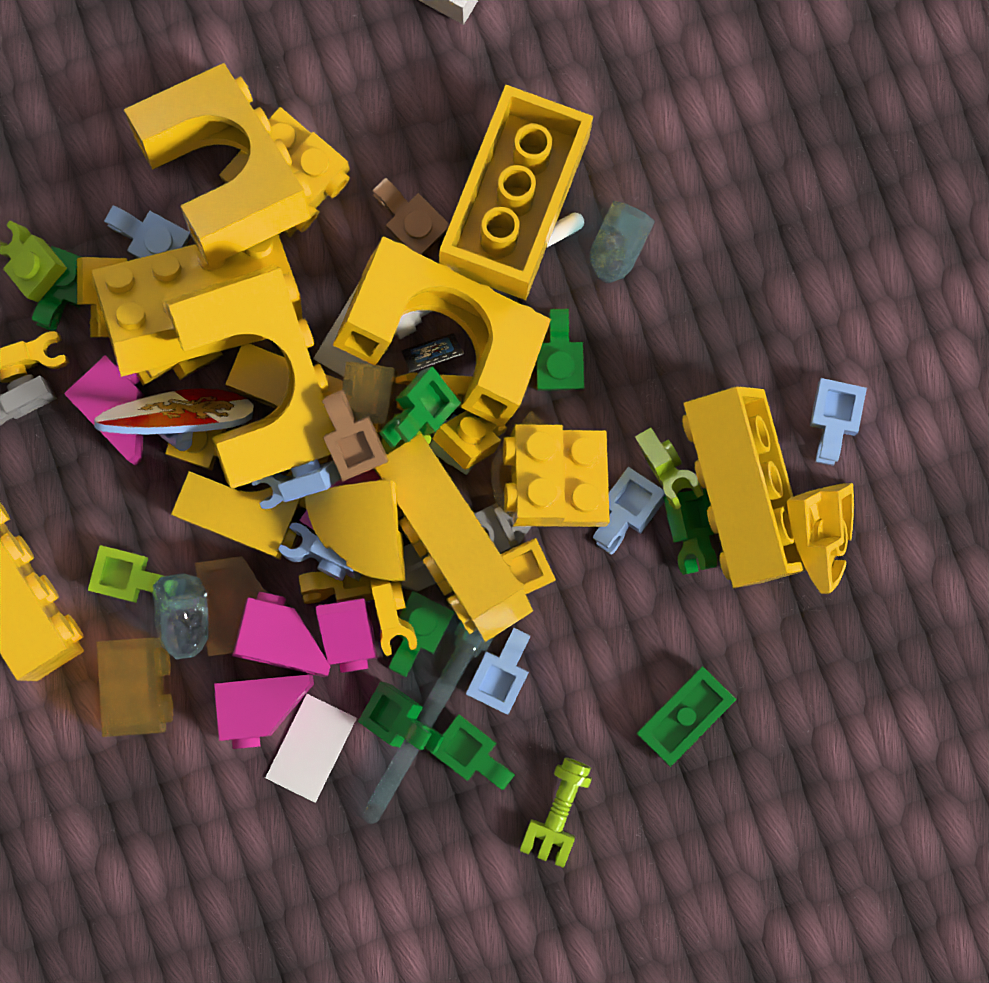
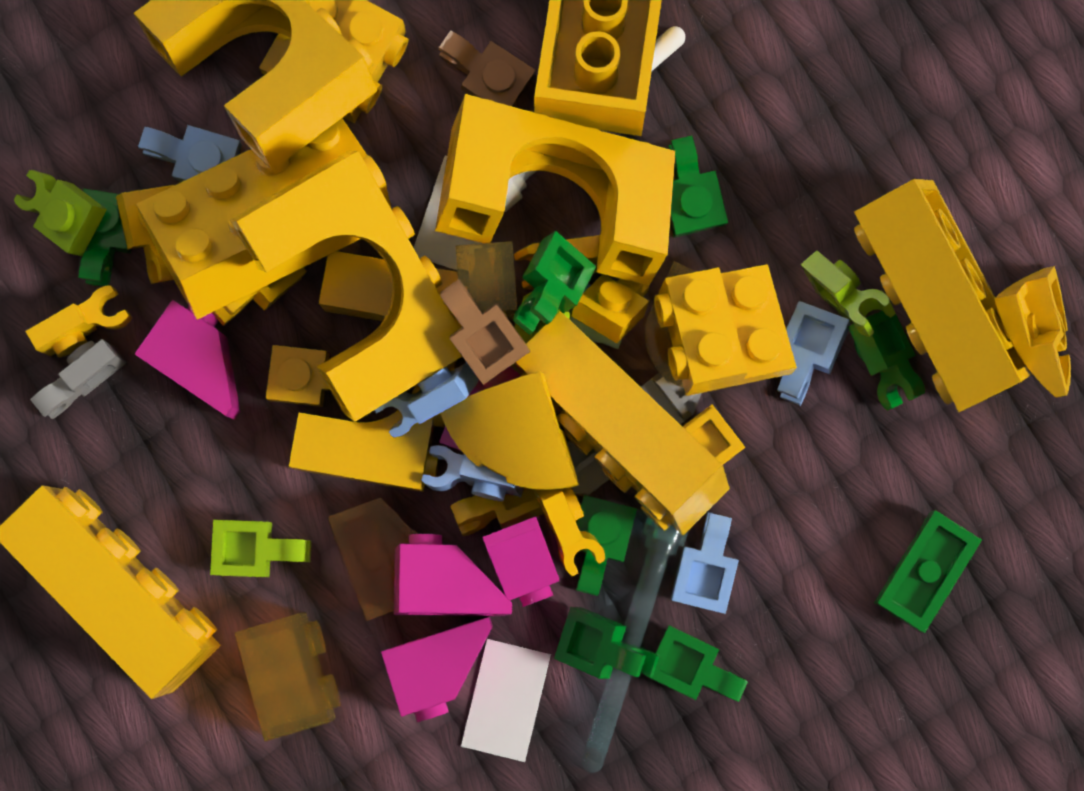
camera: 15 degrees left, 0 degrees up
shield [94,388,254,451] -> none
clear light blue rock [153,573,208,660] -> none
black sticker [401,333,464,372] -> none
lime hinge [520,757,592,868] -> none
clear light blue rock [590,201,655,283] -> none
light blue plate [810,378,867,466] -> none

